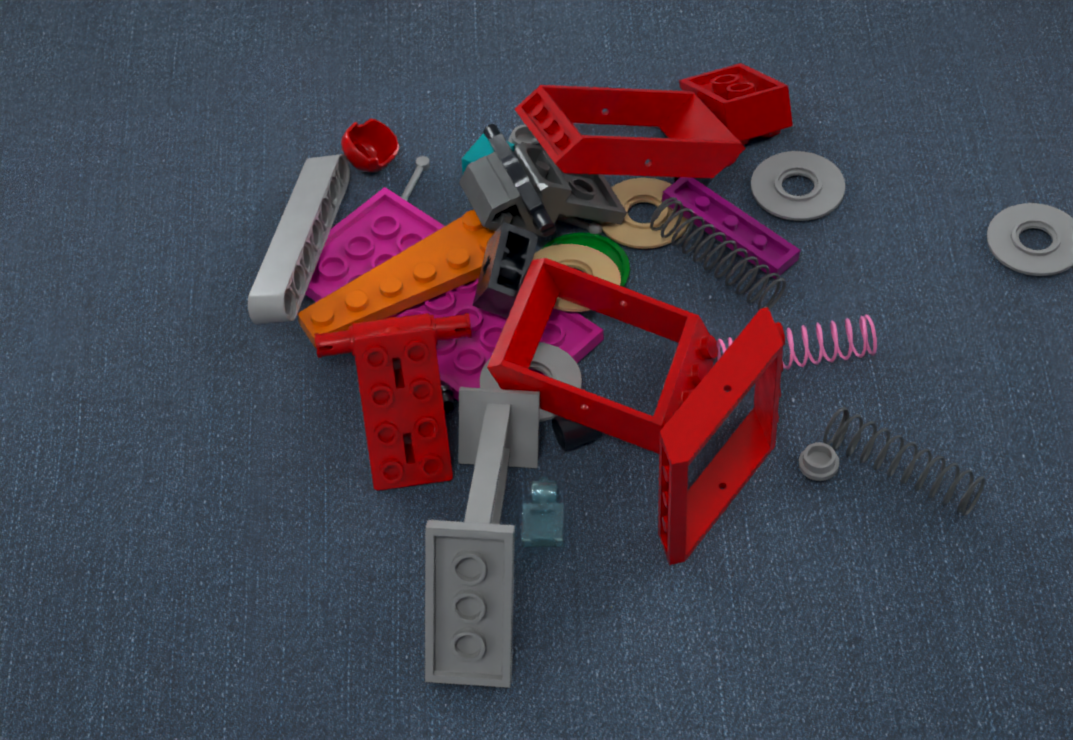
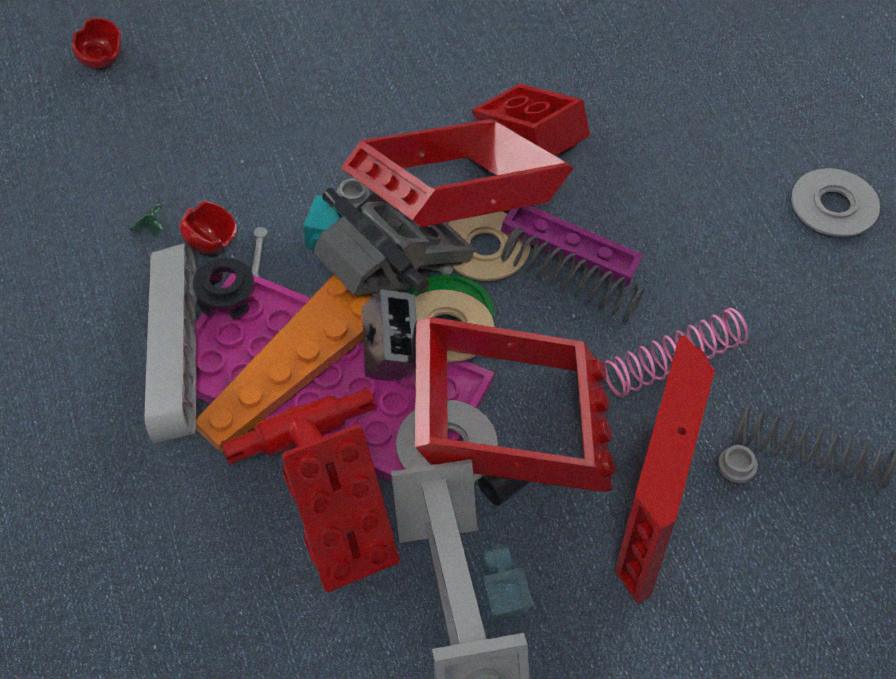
camera: 20 degrees left, 5 degrees up
light grey piece [751,151,845,221] -> none
none -> clear green plant [129,202,164,236]
none -> black piece [193,258,254,320]

